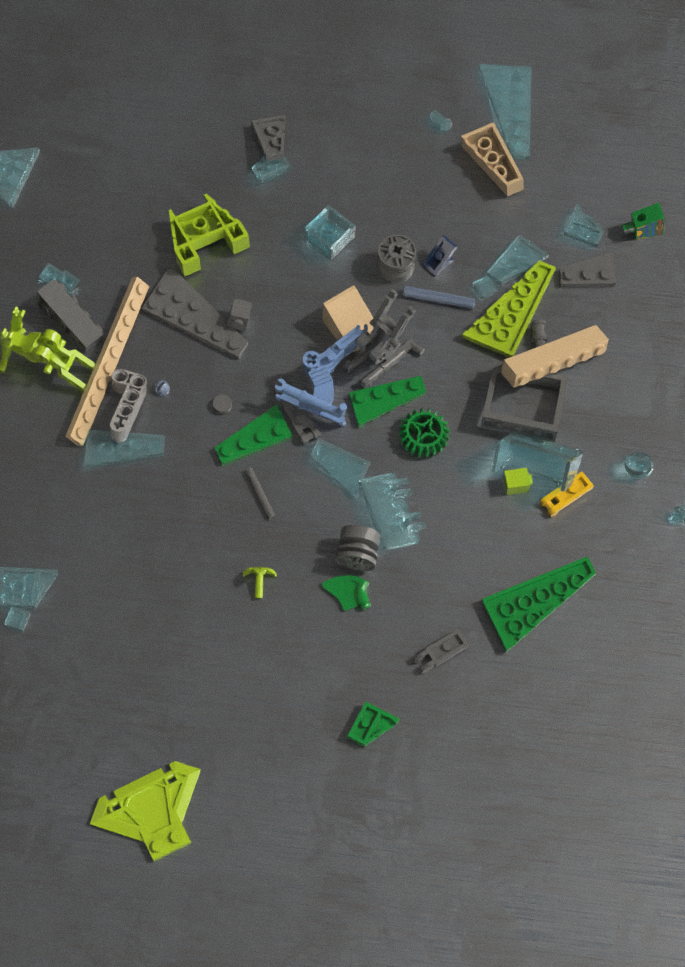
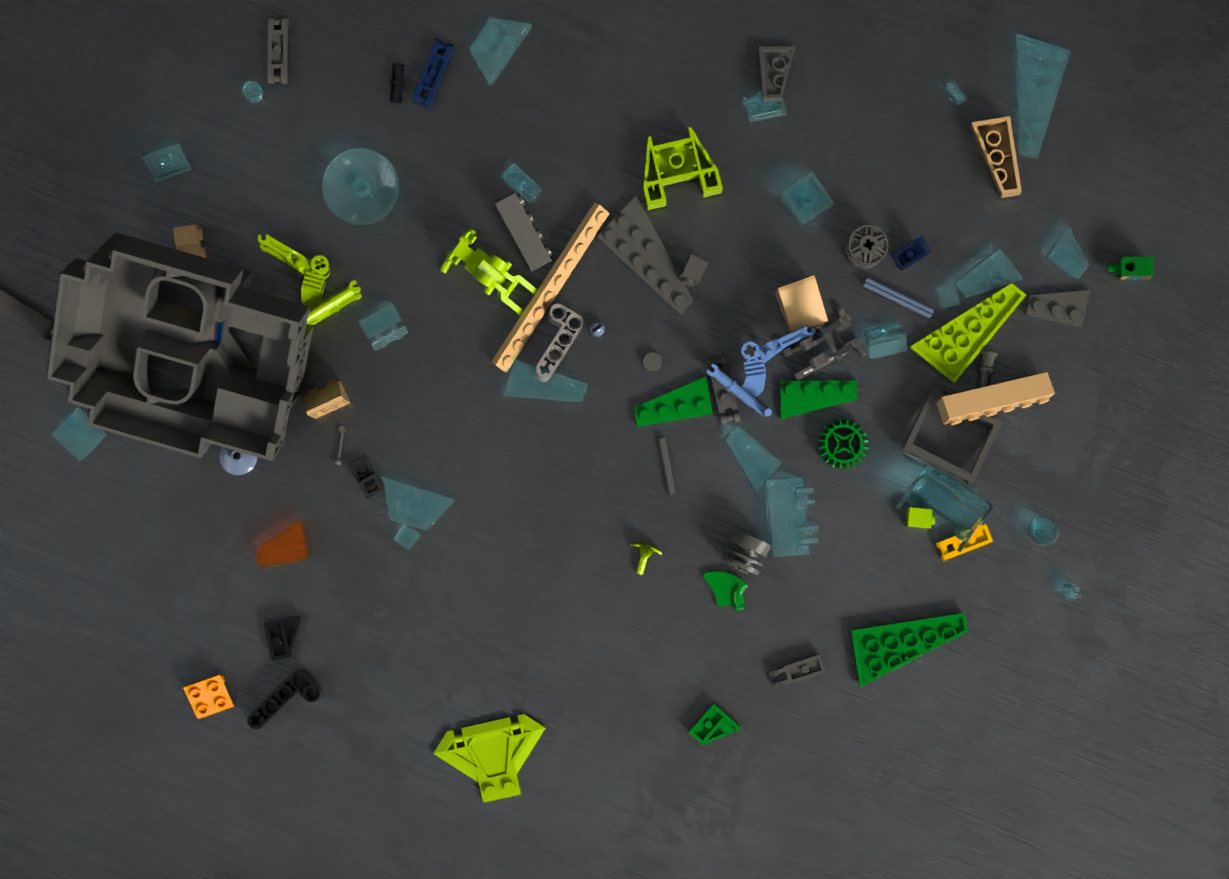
camera: 10 degrees right, 20 degrees up
none -> clear light blue panel [864,322,907,359]

